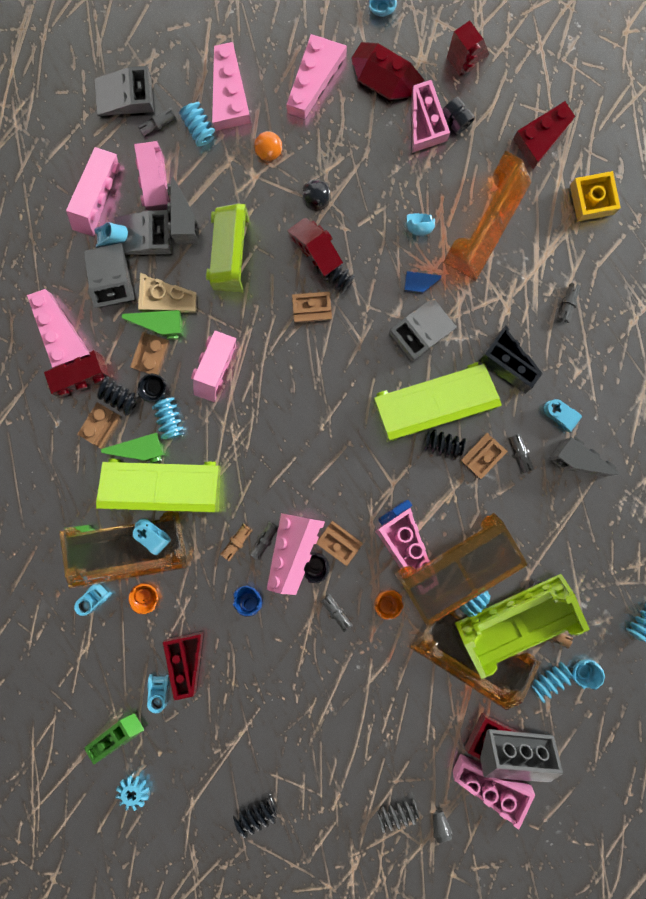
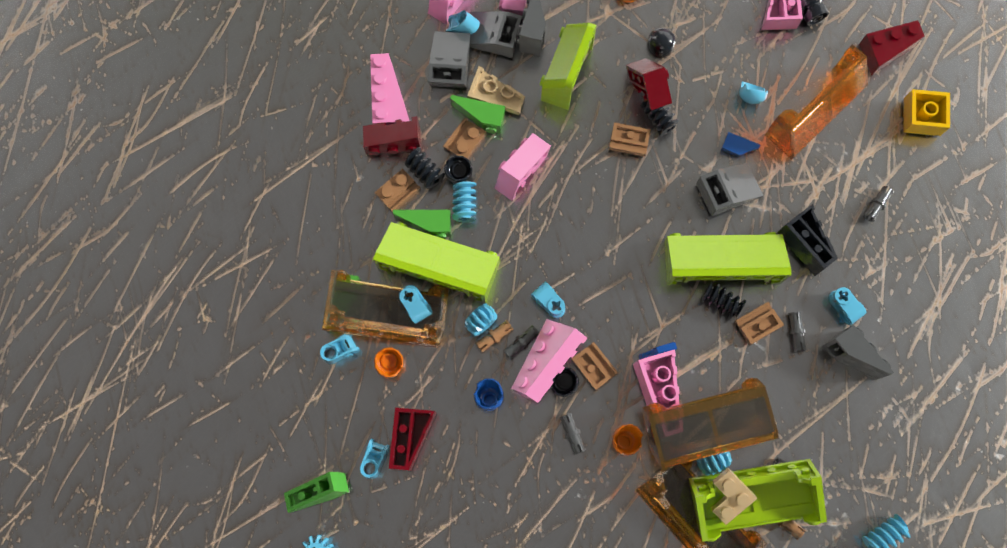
camera: 20 degrees right, 10 degrees down
none -> medium azure gear [464,303,497,336]
none -> medium azure piece [531,282,565,318]
none -> tan plate [711,468,757,525]

